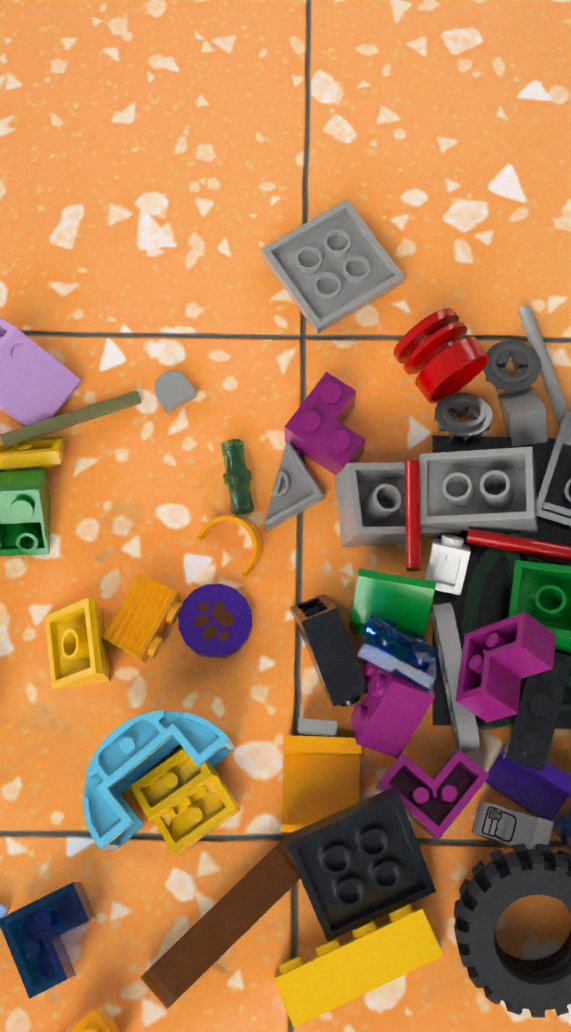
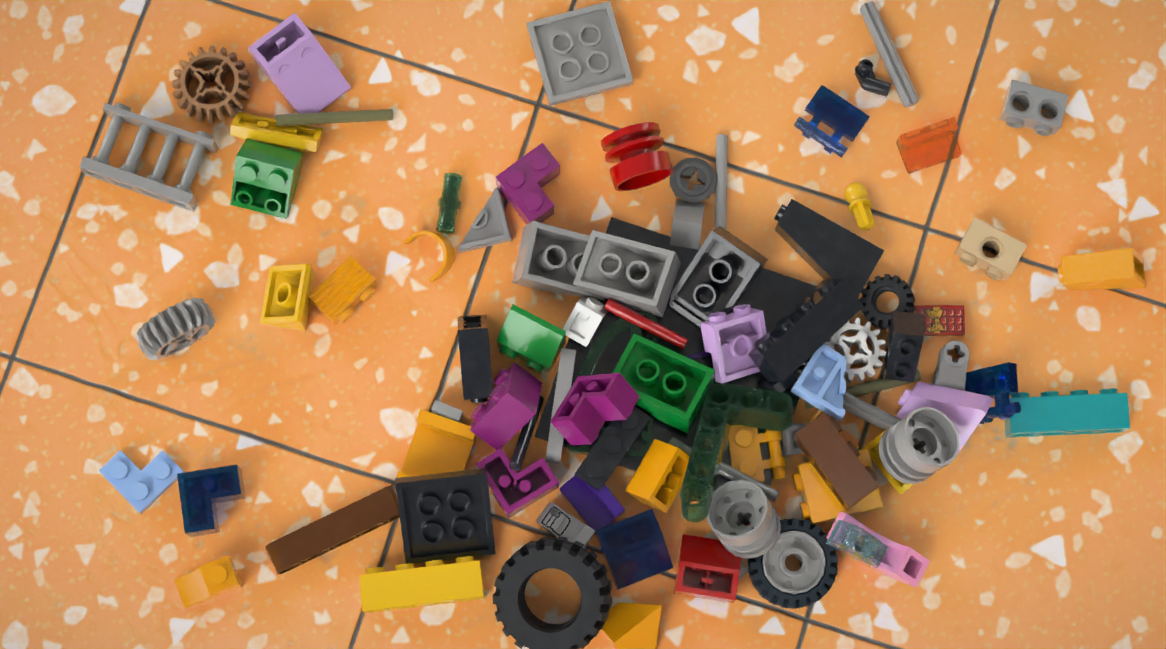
camera: 10 degrees right, 5 degrees up
medium azure cylinder [82,710,235,851] -> none
yellow slope [130,748,241,855] -> none
light grey tile [154,371,197,414] -> none
dark purple tile [178,584,252,658] -> none
clear blue plate [357,615,439,691] -> none
red bar [404,460,421,572] -> none
dark grey gear [434,393,493,441] -> none
none -> black bar [509,395,544,471]

